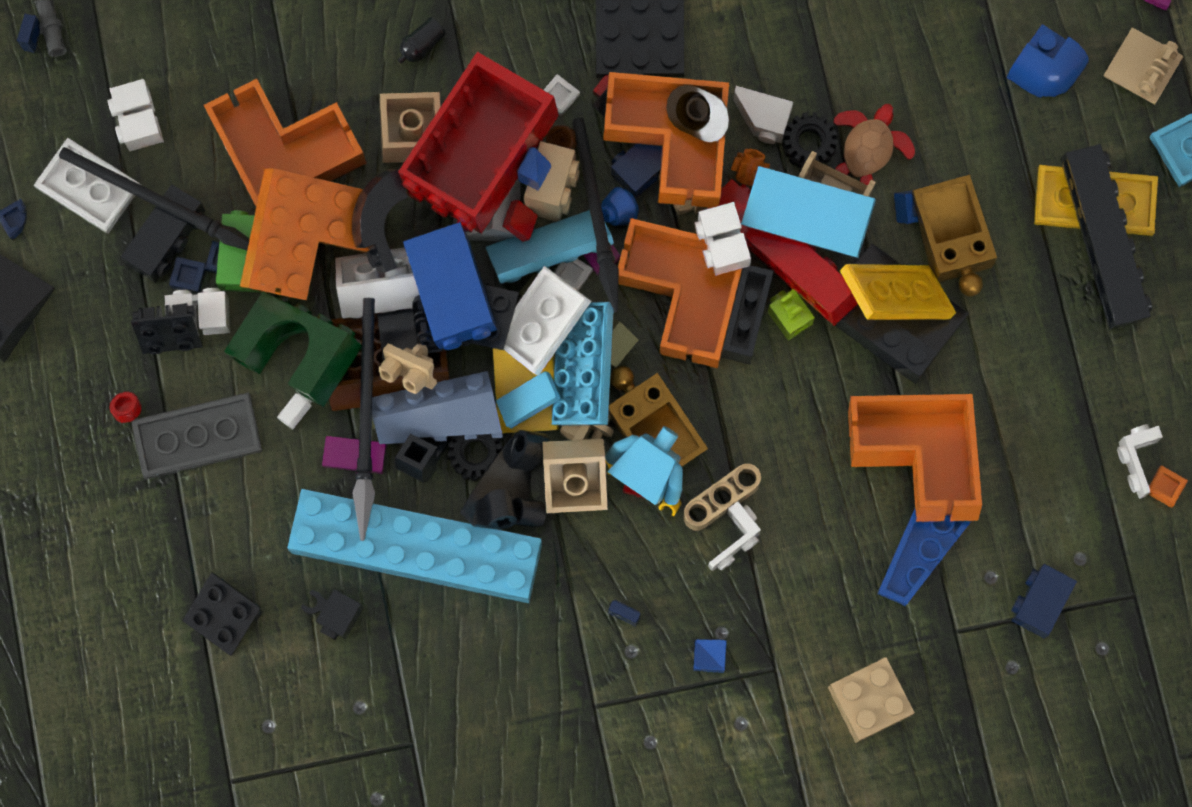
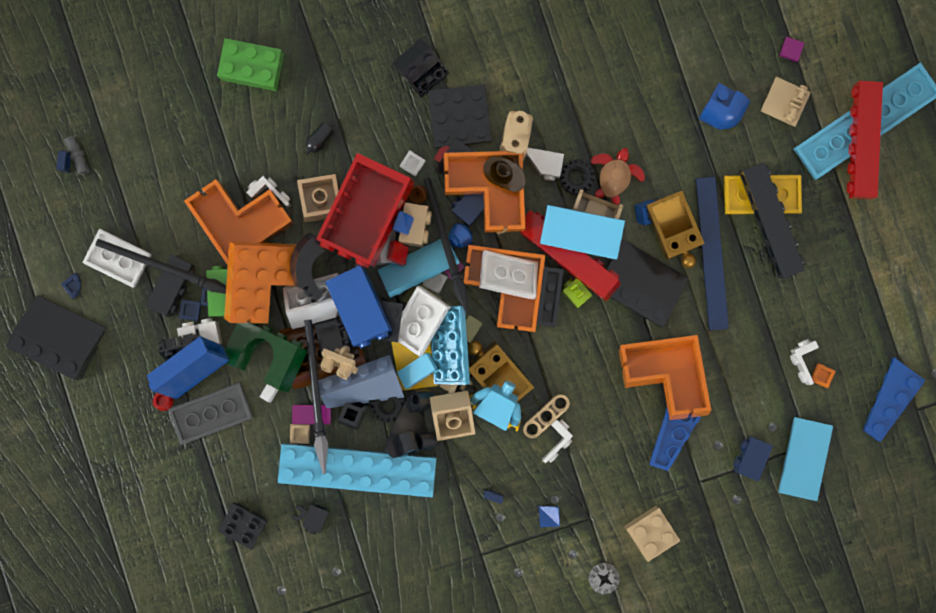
camera: 10 degrees left, 10 degrees up
white piece [107,79,164,151] -> none
white piece [694,202,751,276] -> none
orange gear [731,149,770,186] -> none
yellow tile [840,264,956,320] -> none
none -> blue brick [147,336,229,399]
none -> white bracket [246,176,292,208]
none -> tan tile [290,424,310,444]
none -> white tile [479,250,539,300]
none -> tan piece [499,111,533,161]
none -> light grey gear [589,563,620,595]
none -> dark blue tile [695,177,729,331]
none -> medium azure tile [778,417,833,501]

